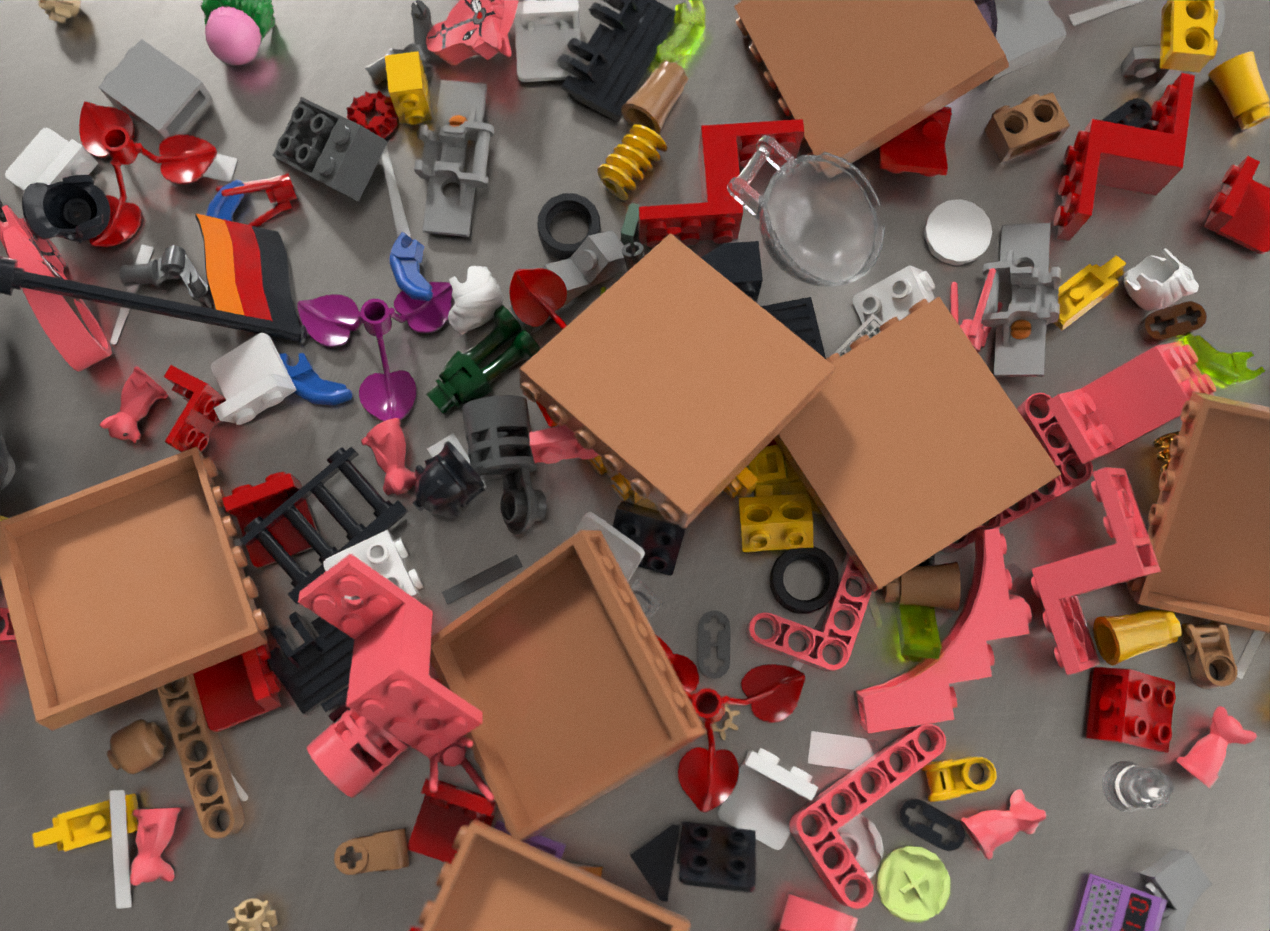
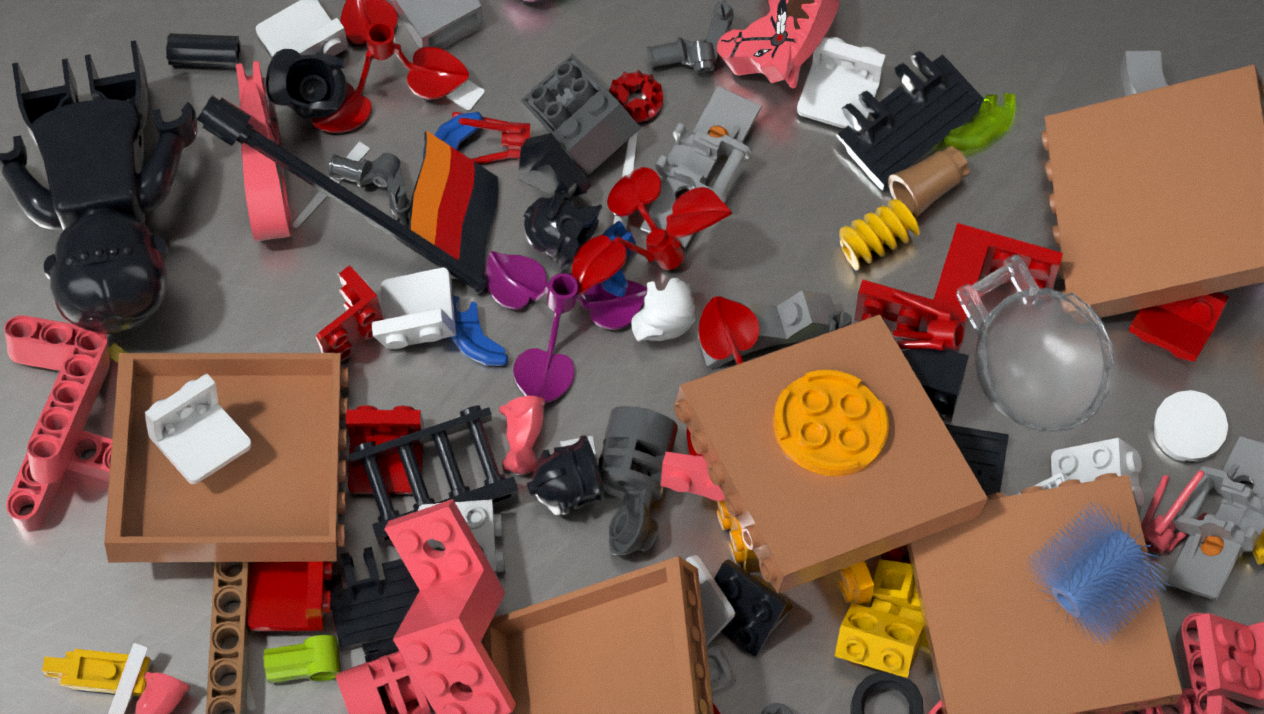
camera: 25 degrees right, 10 degrees down
coral animal [99,366,169,443] -> none
medium nougat head [107,719,167,775] -> none
yellow brick [385,51,433,125] -> none
dark green piece [426,305,541,414] -> none
dark grey sticker [442,554,523,605] -> none
black tyre [537,193,601,260] -> none
sand green tile [621,203,642,249] -> none
none -> white bracket [145,373,251,484]
none -> lime piece [263,635,341,683]
none -> black plate [517,133,591,197]
none -> black helmet [523,190,603,275]
none -> red plant [571,167,732,296]
none -> light orange tile [773,369,889,476]
none -> red plant [892,290,965,351]
none -> medium blue piece [1026,502,1169,645]

